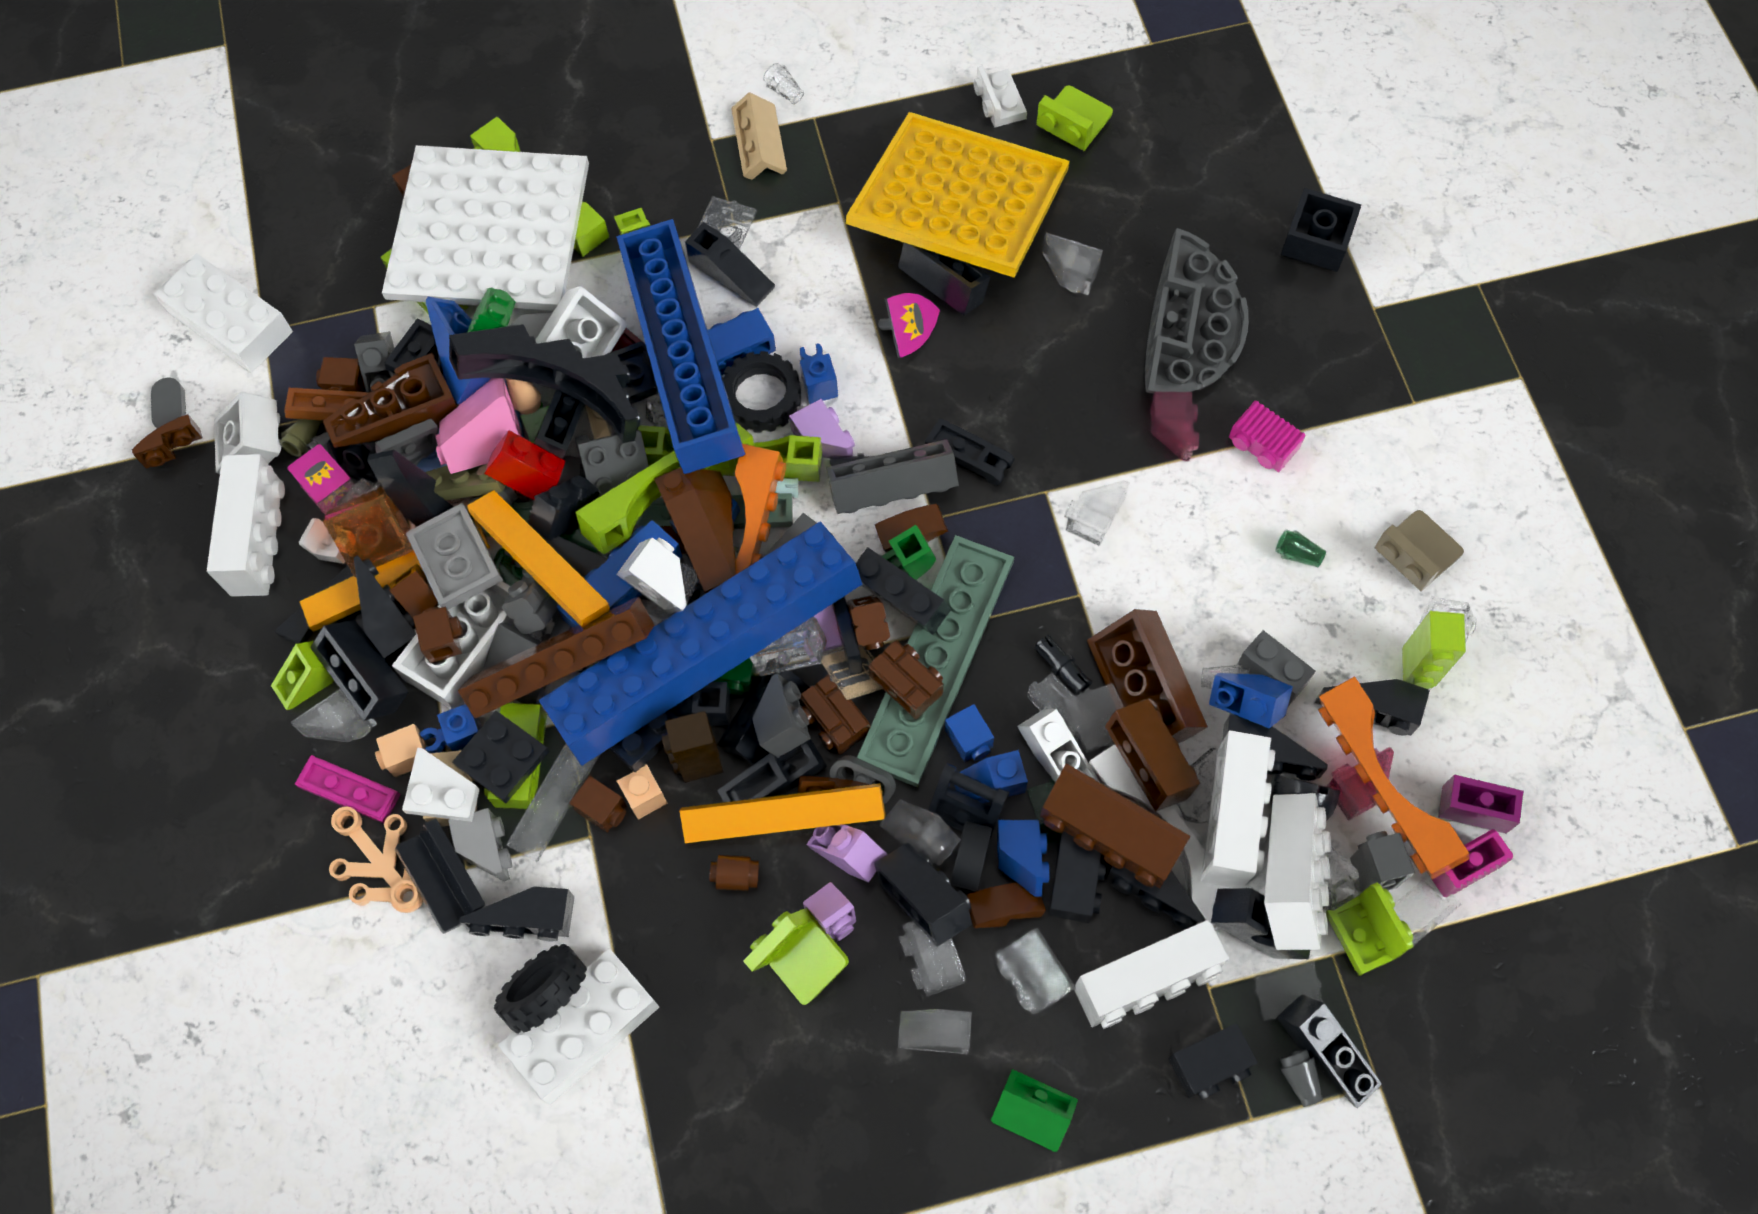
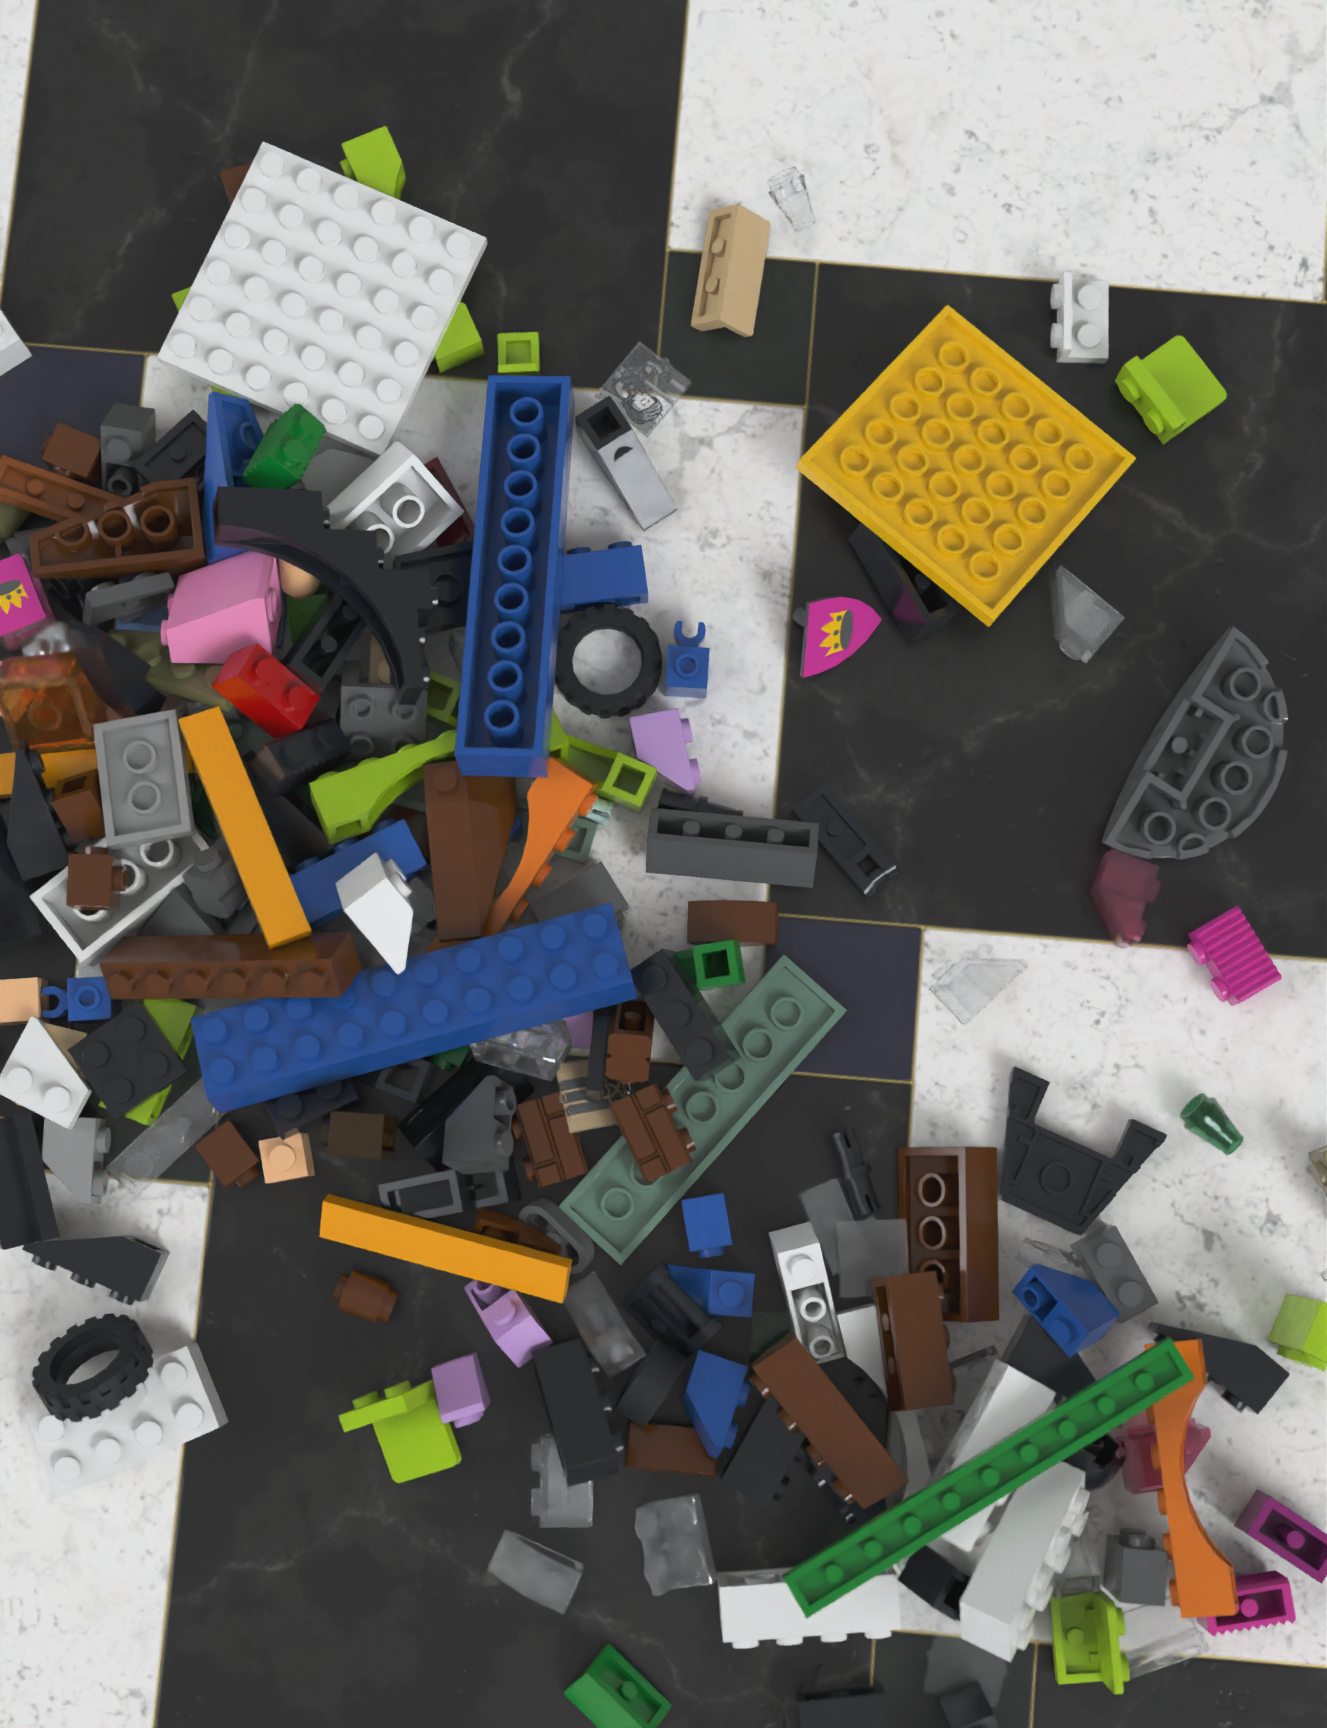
camera: 15 degrees right, 15 degrees up
none -> green plate [782,1337,1195,1619]
none -> black wing [1000,1067,1167,1236]

